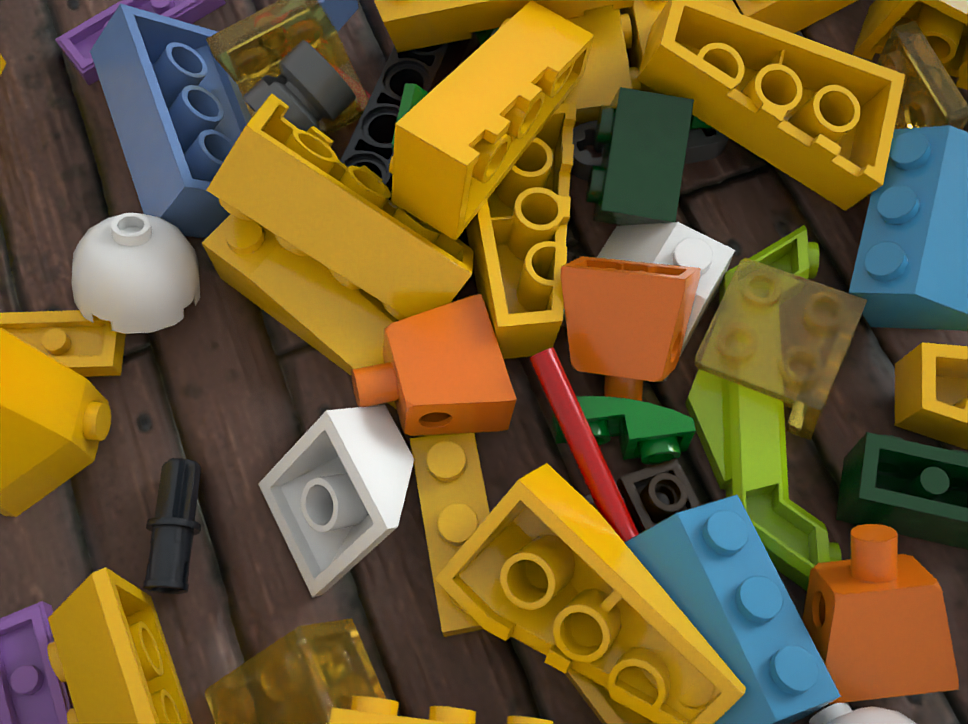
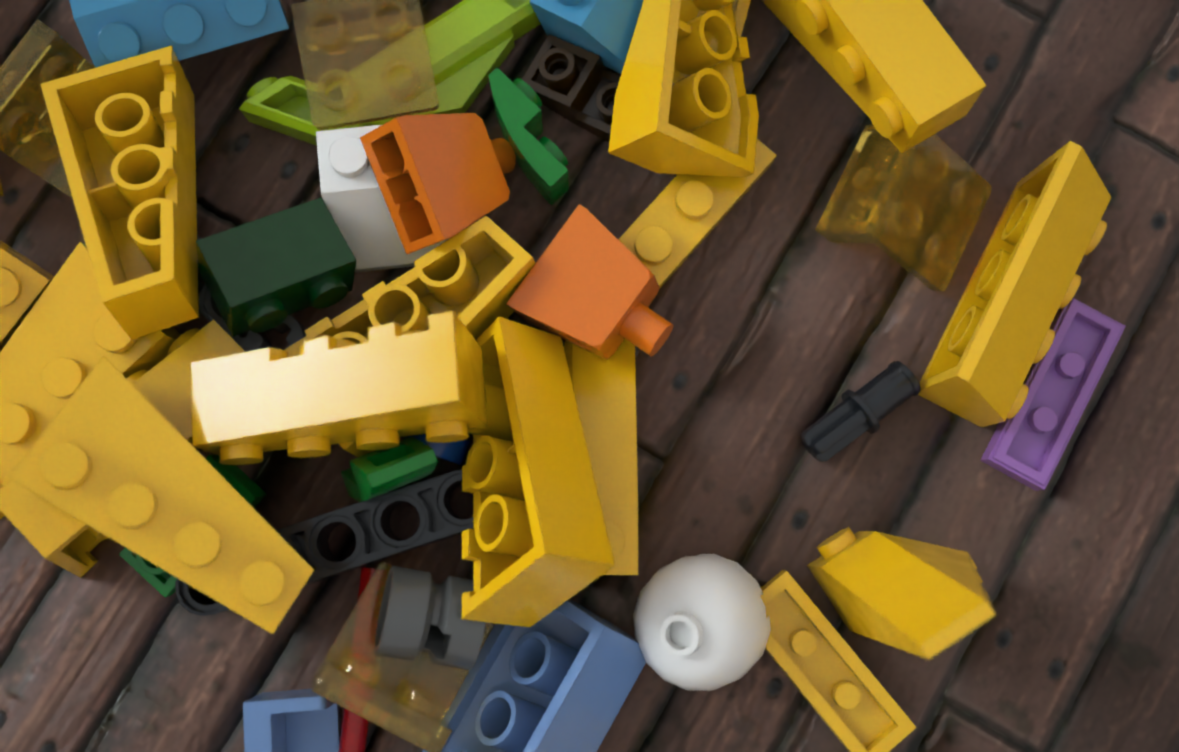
camera: 135 degrees left, 15 degrees up
white slope [258,405,414,598] -> none
red bar [529,347,639,542] -> none

